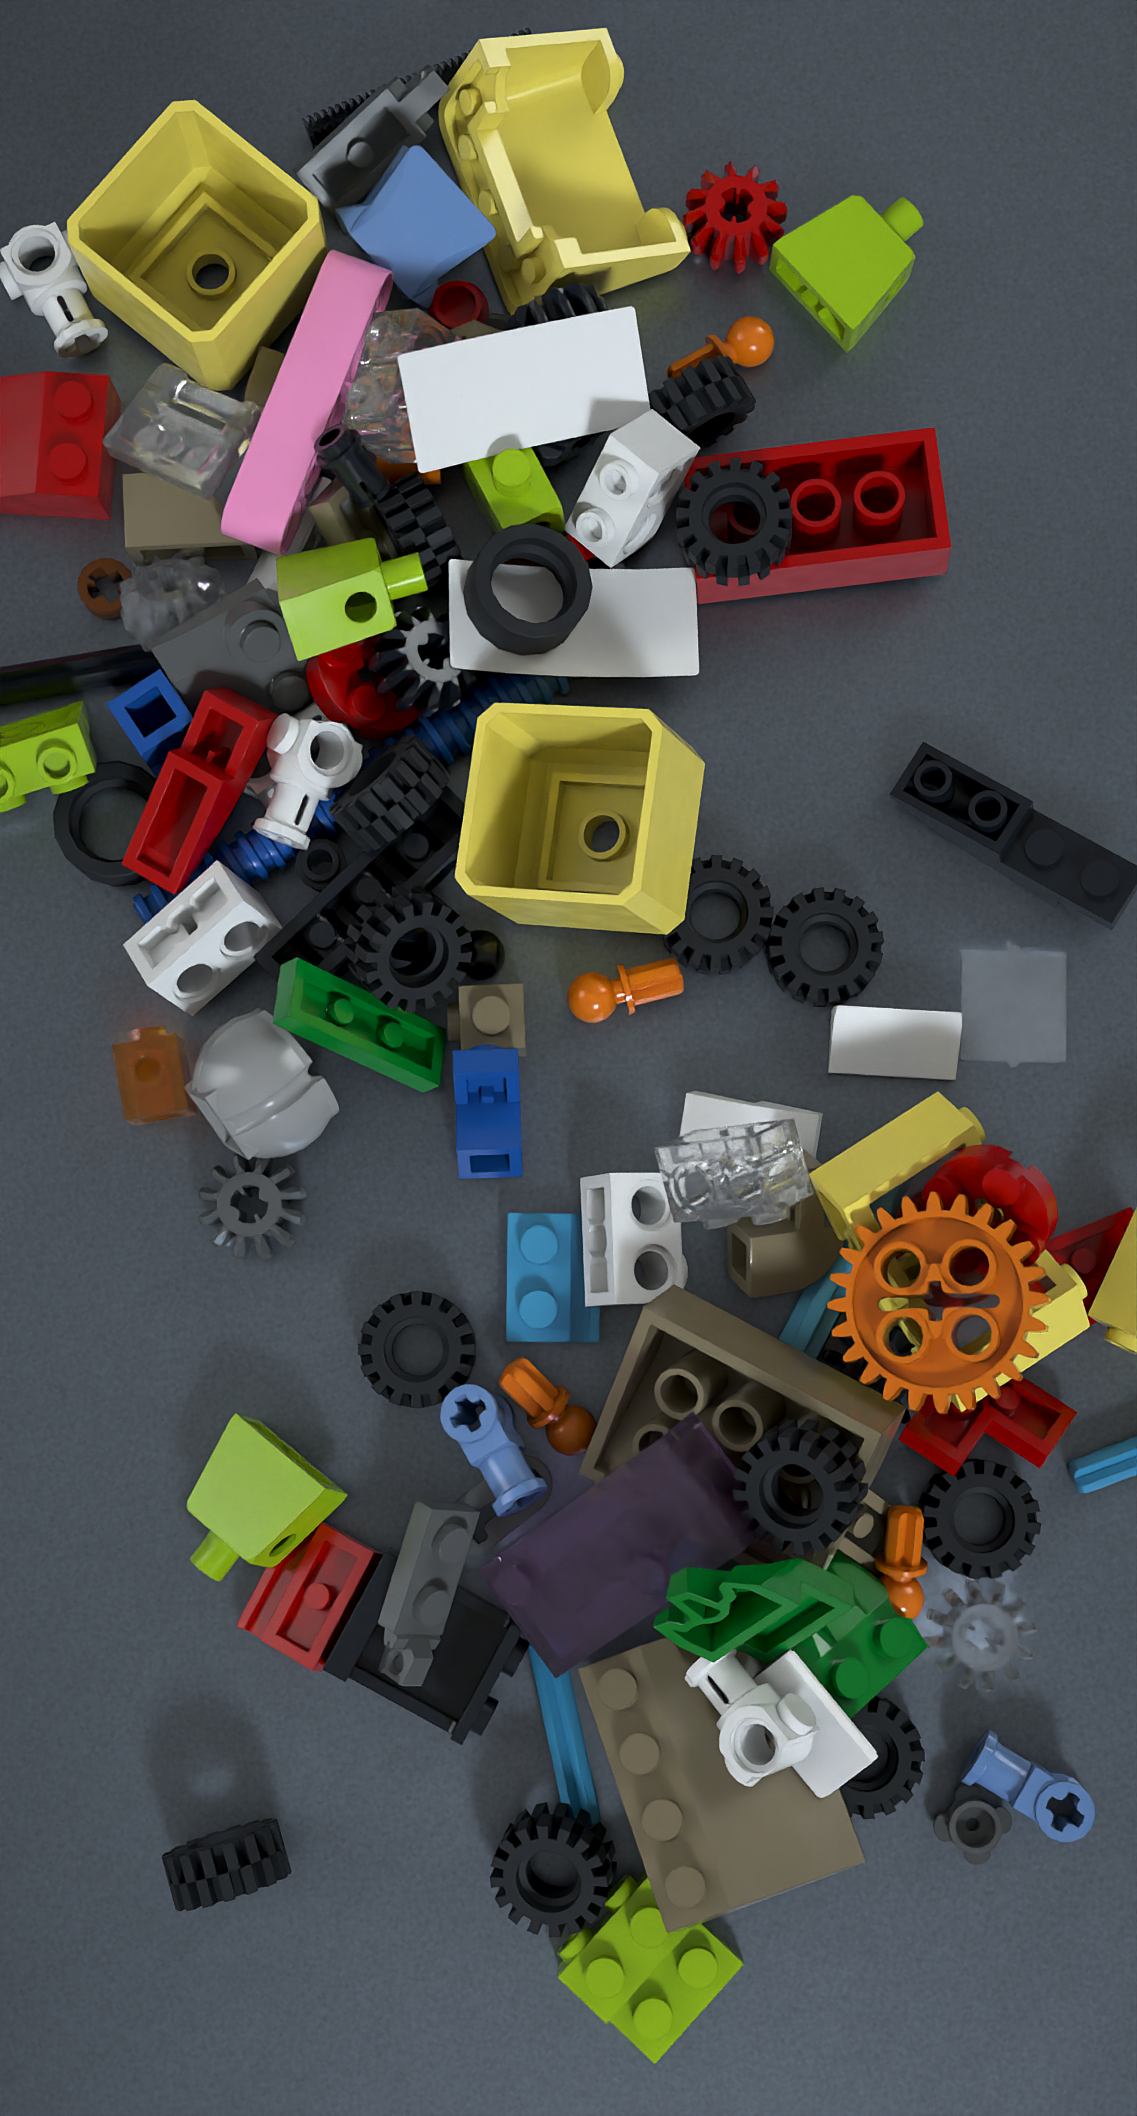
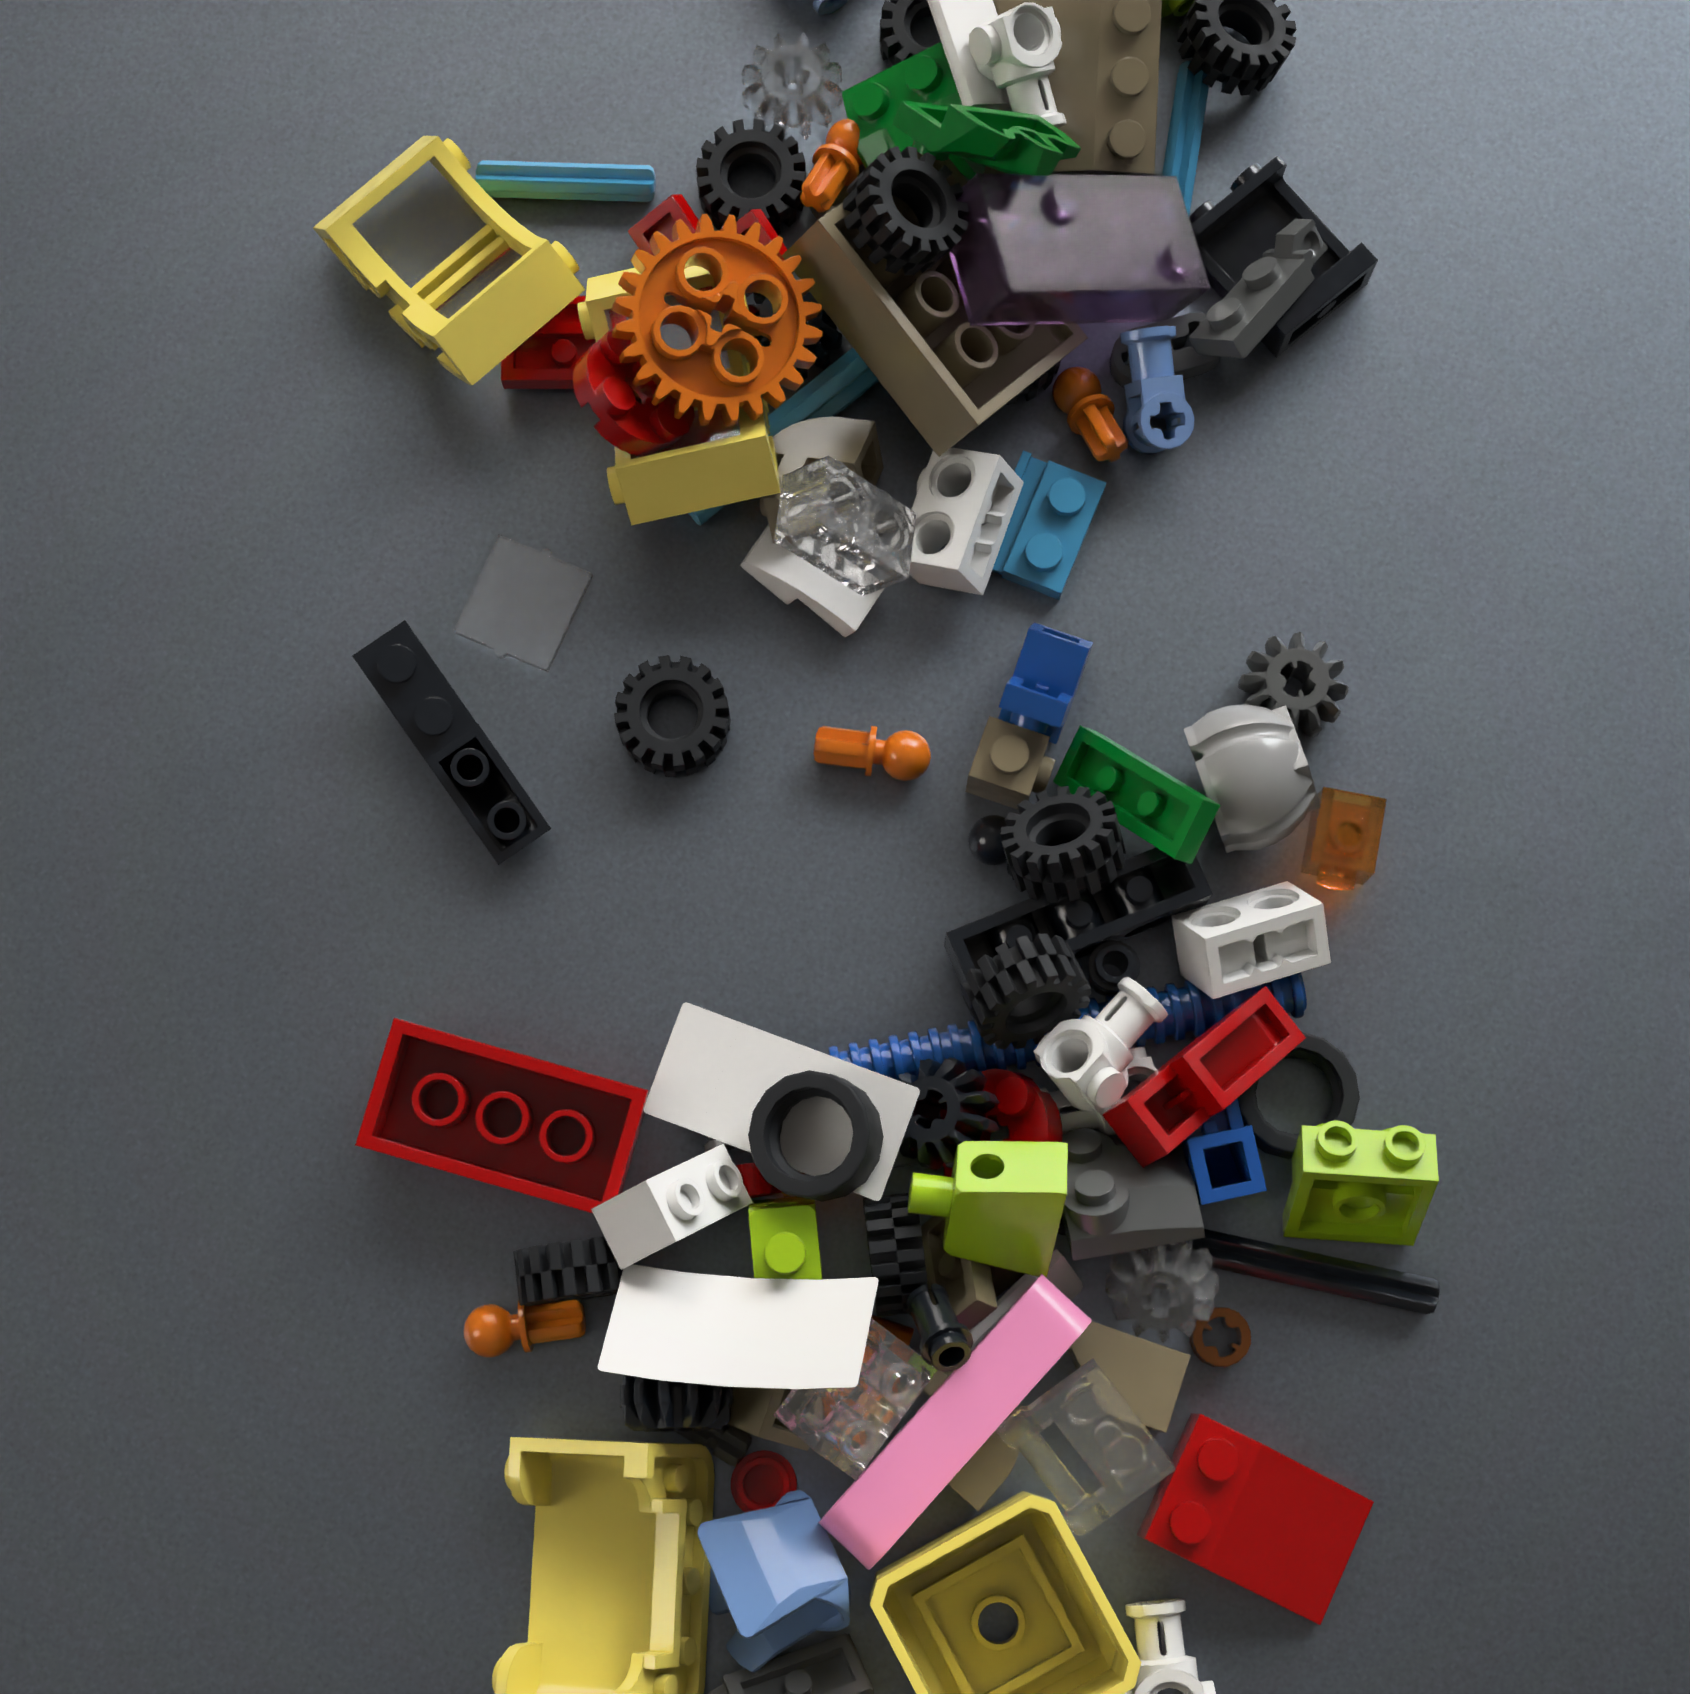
camera: 160 degrees left, 5 degrees down
black tyre [161,1818,292,1911] -> none
lime torso [186,1413,348,1582] -> none
red plate [236,1521,383,1672] -> none
black tyre [358,1291,476,1408] -> none
light yellow plate [454,703,705,935] -> none
black tyre [660,855,774,975] -> none
black tyre [676,458,793,586] -> none
red gear [682,161,788,275] -> none
lime torso [769,195,923,353] -> none
white slope [828,1005,963,1081] -> none

